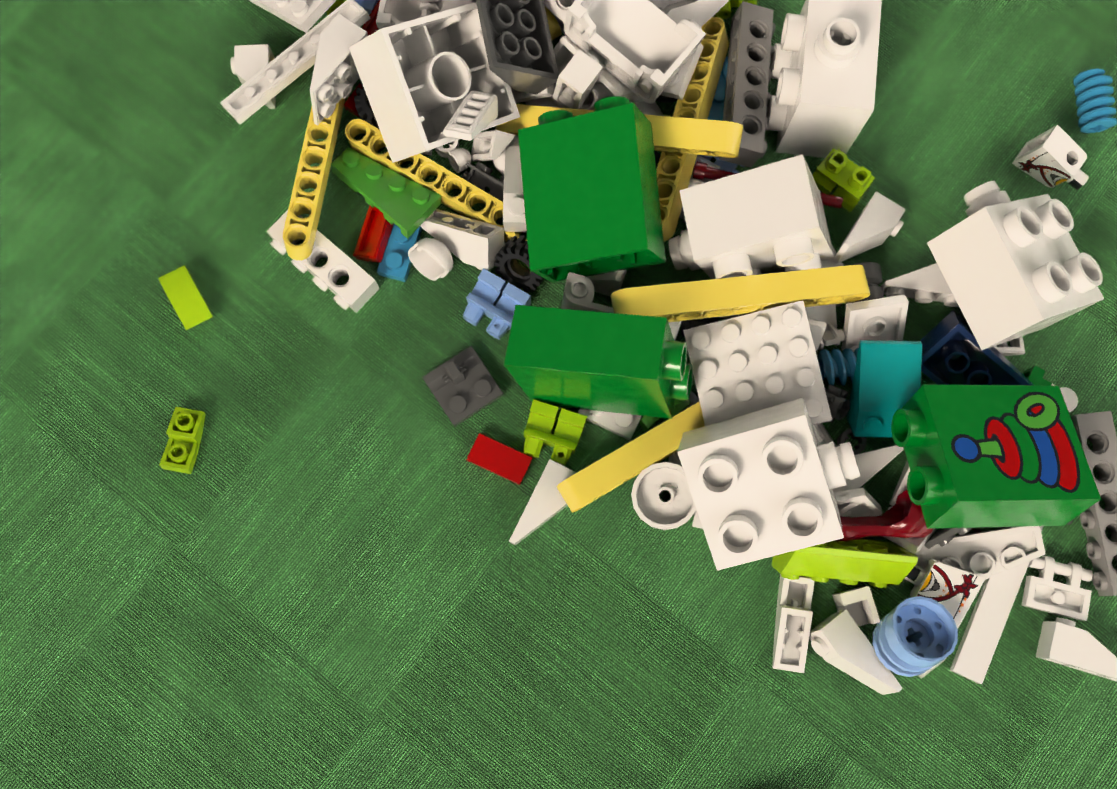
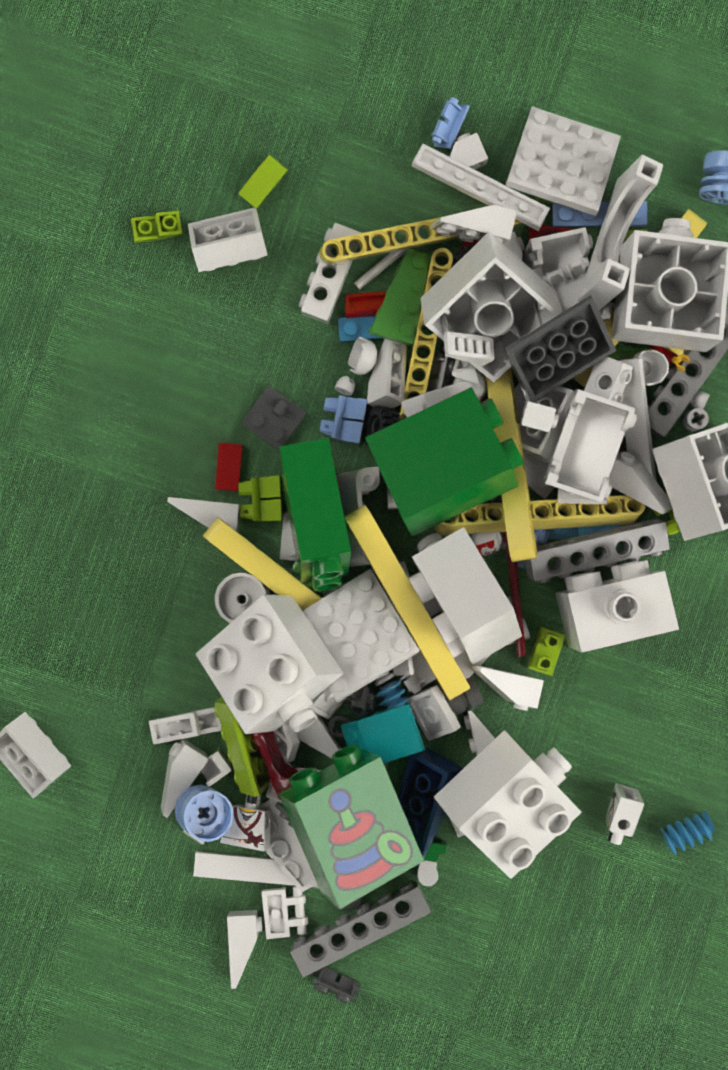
camera: 75 degrees right, 10 degrees up
none -> white slope [188,207,268,272]
none -> white hinge [335,376,355,396]
none -> white bar [354,240,407,290]
none -> light blue hinge [431,97,470,149]

